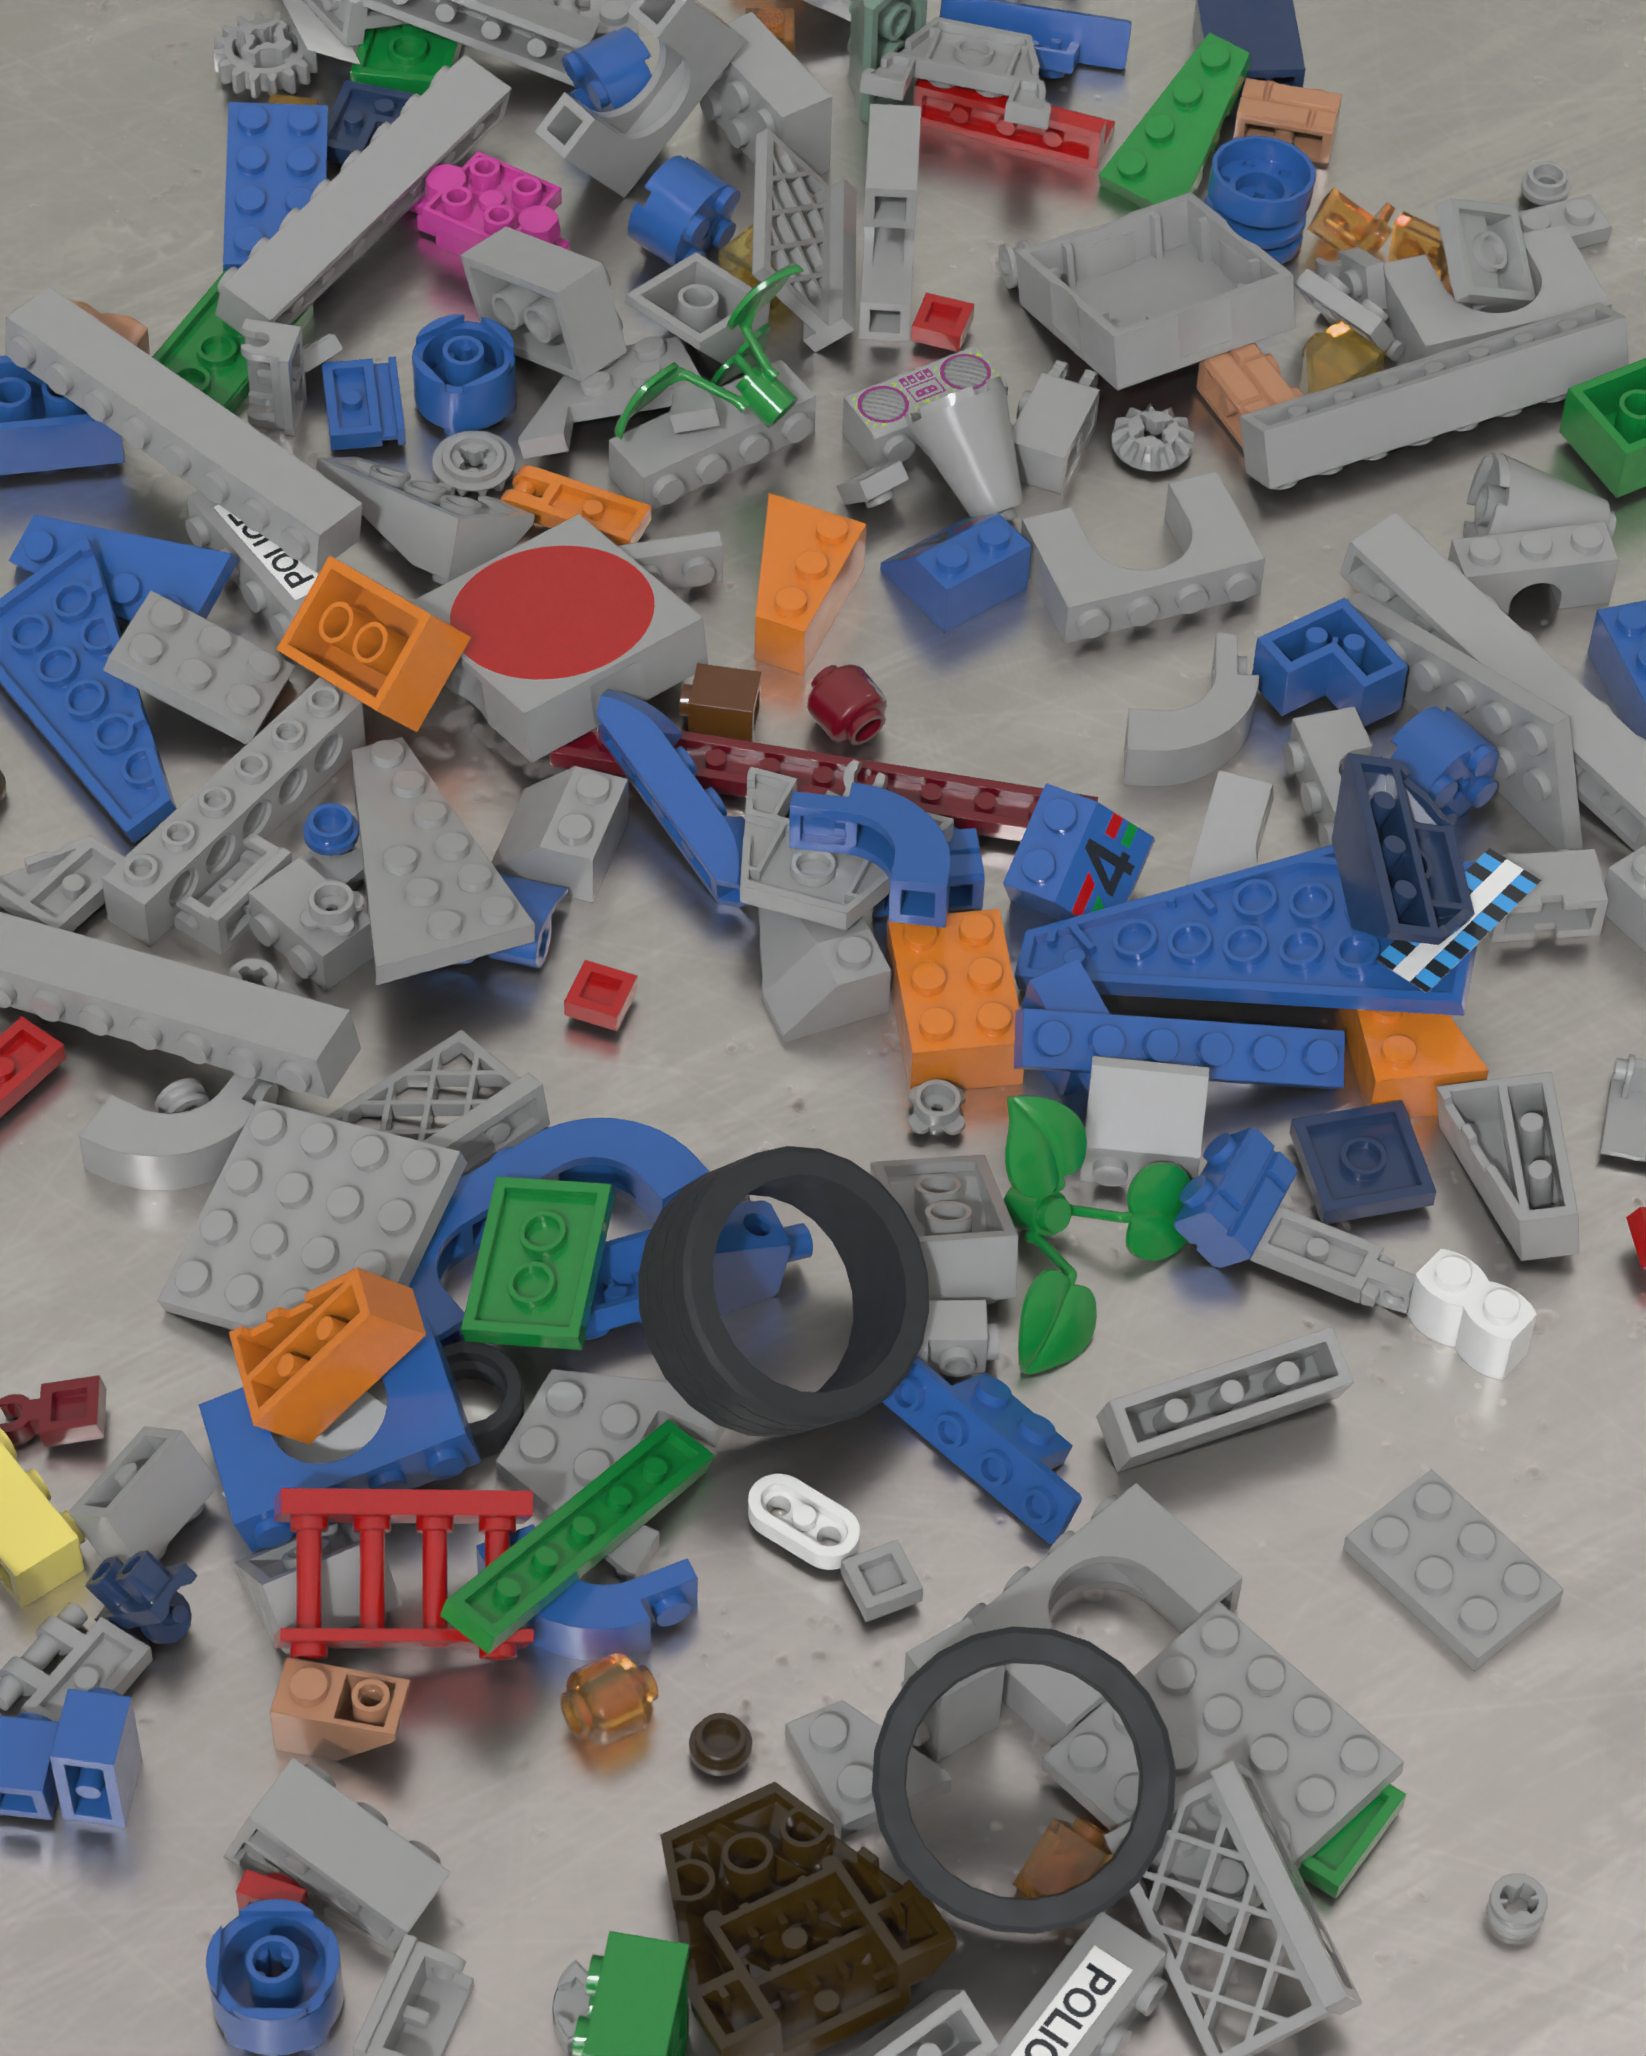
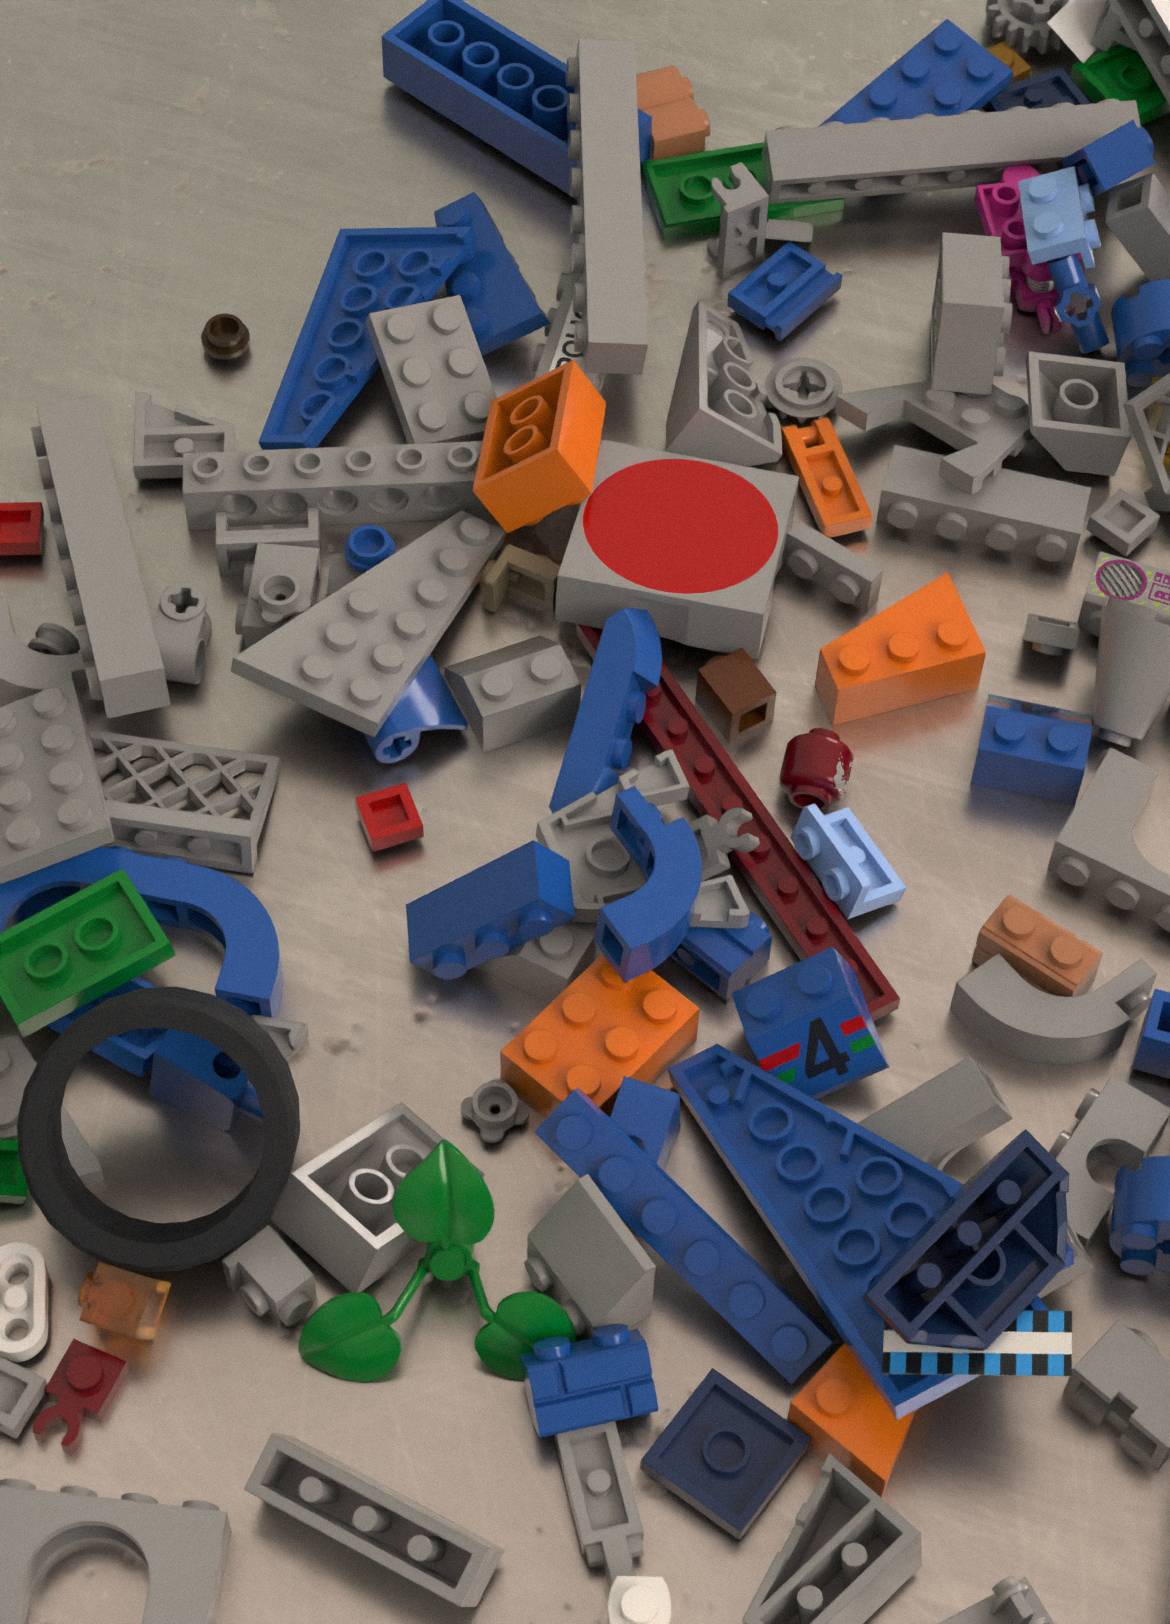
camera: 50 degrees right, 5 degrees up
blue brick [412,314,517,436] -> none
green plant [614,264,804,440] -> none
blue bracket [882,1357,1082,1544] -> none
none -> dark red plate [33,1338,129,1455]
none -> clear orange brick [78,1262,171,1340]
none -> blue brick [406,840,575,981]
none -> dark tan bracket [480,544,561,613]
none -> light blue bracket [790,804,906,919]
none -> nougat brick [972,894,1103,997]
none -> light blue bracket [1018,166,1101,269]
none -> blue axle [1047,254,1110,354]
none -> blue brick [1060,120,1156,197]
none -> light grey plate [1086,488,1160,556]

